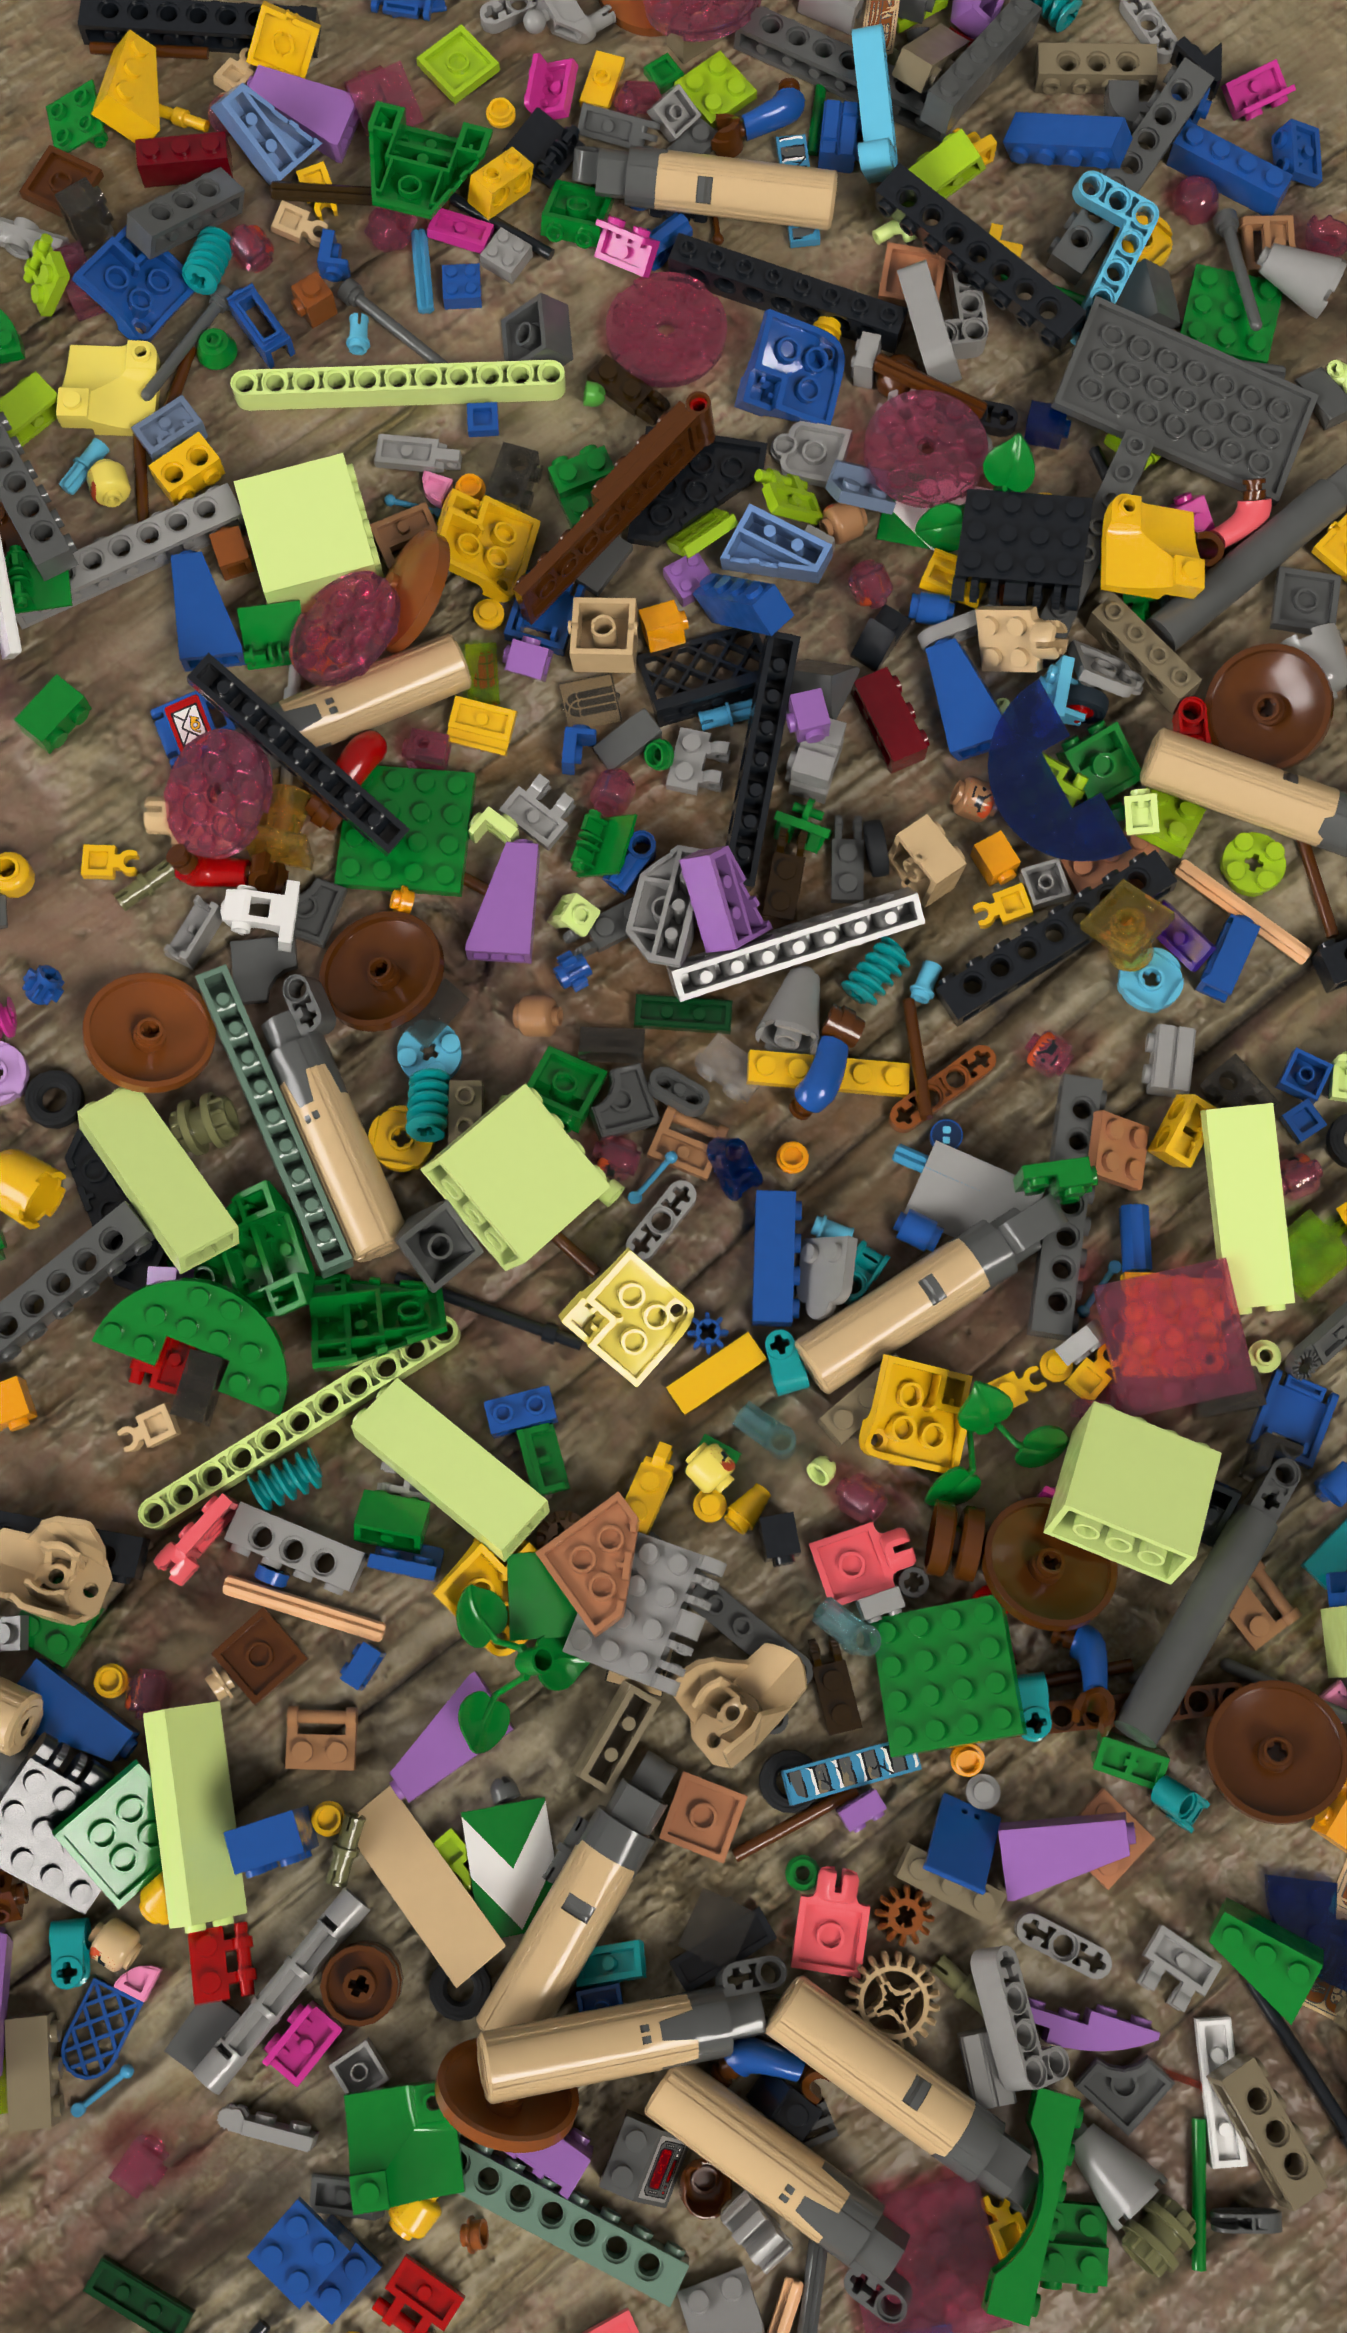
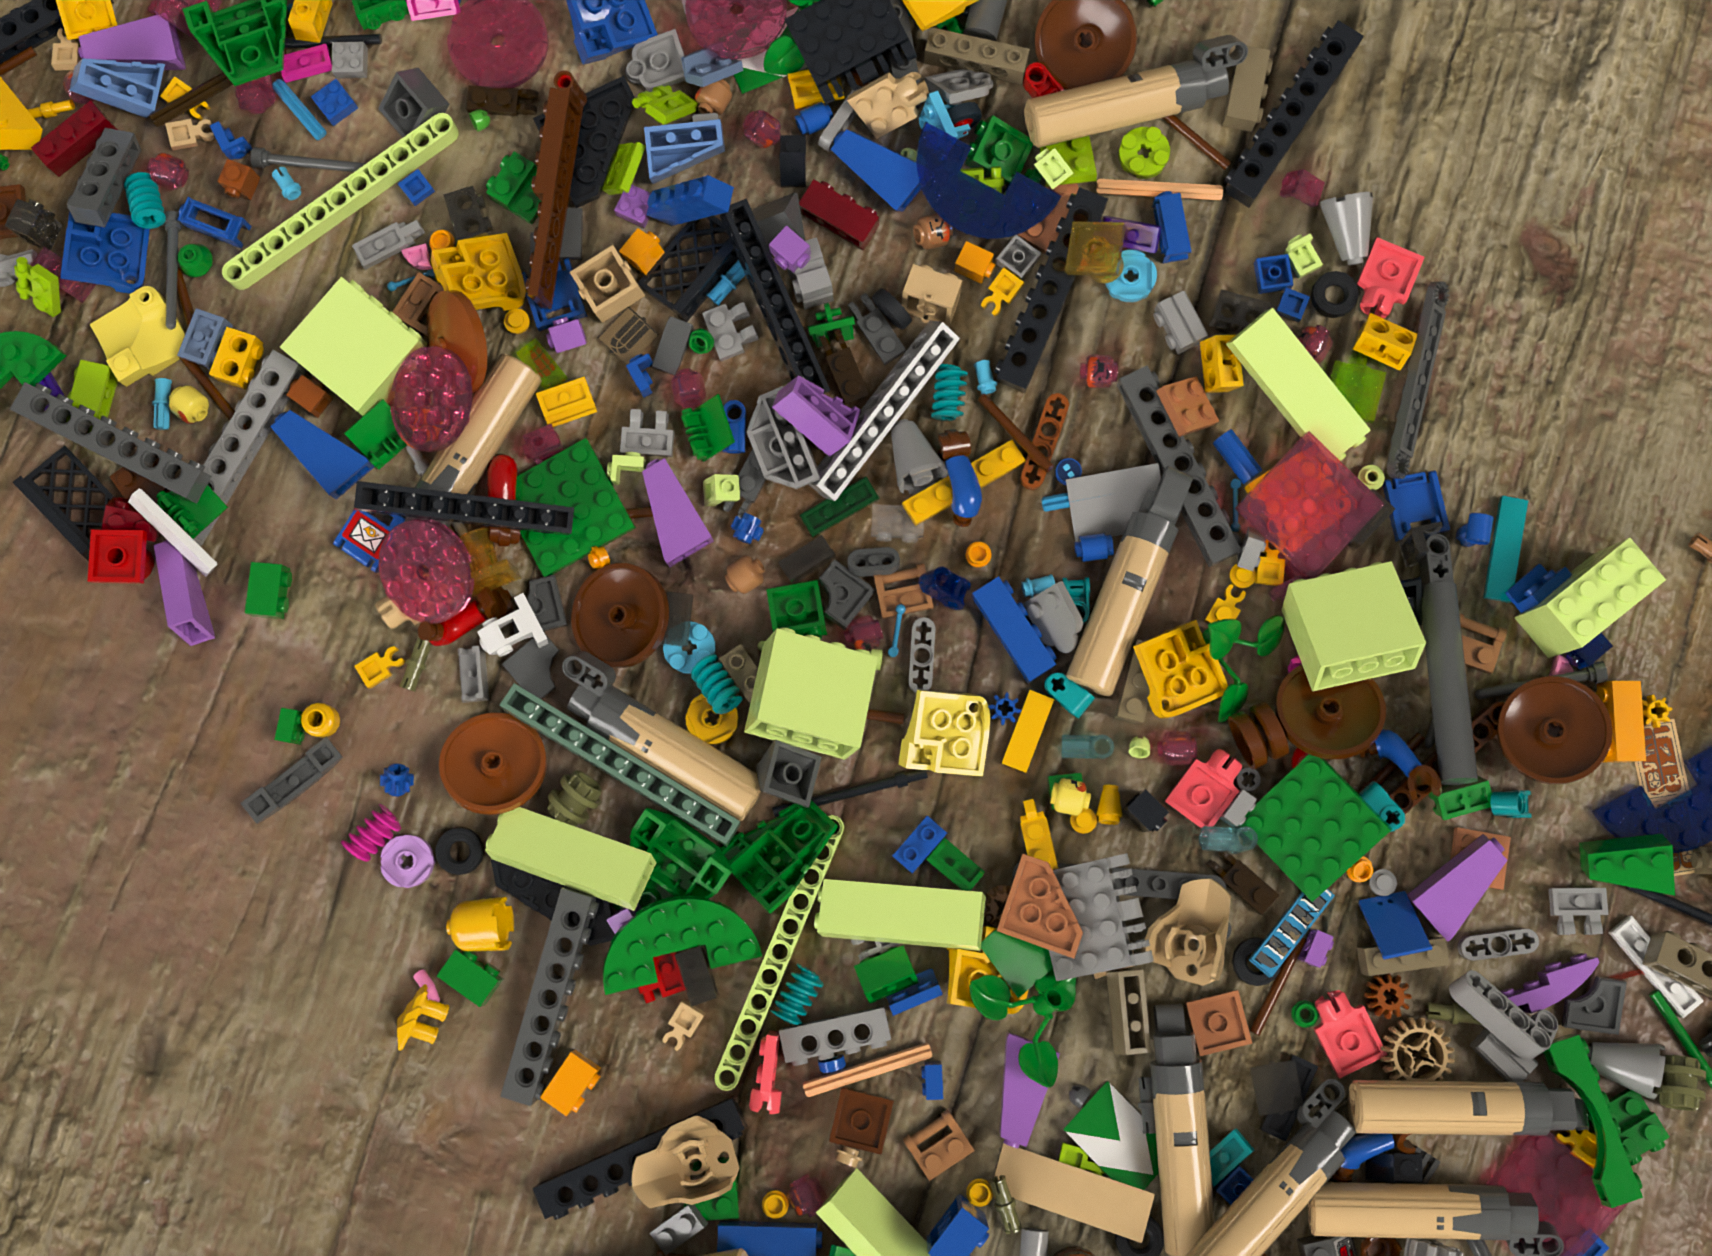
camera: 25 degrees left, 5 degrees up
green plate [1013,1156,1098,1204] -> none

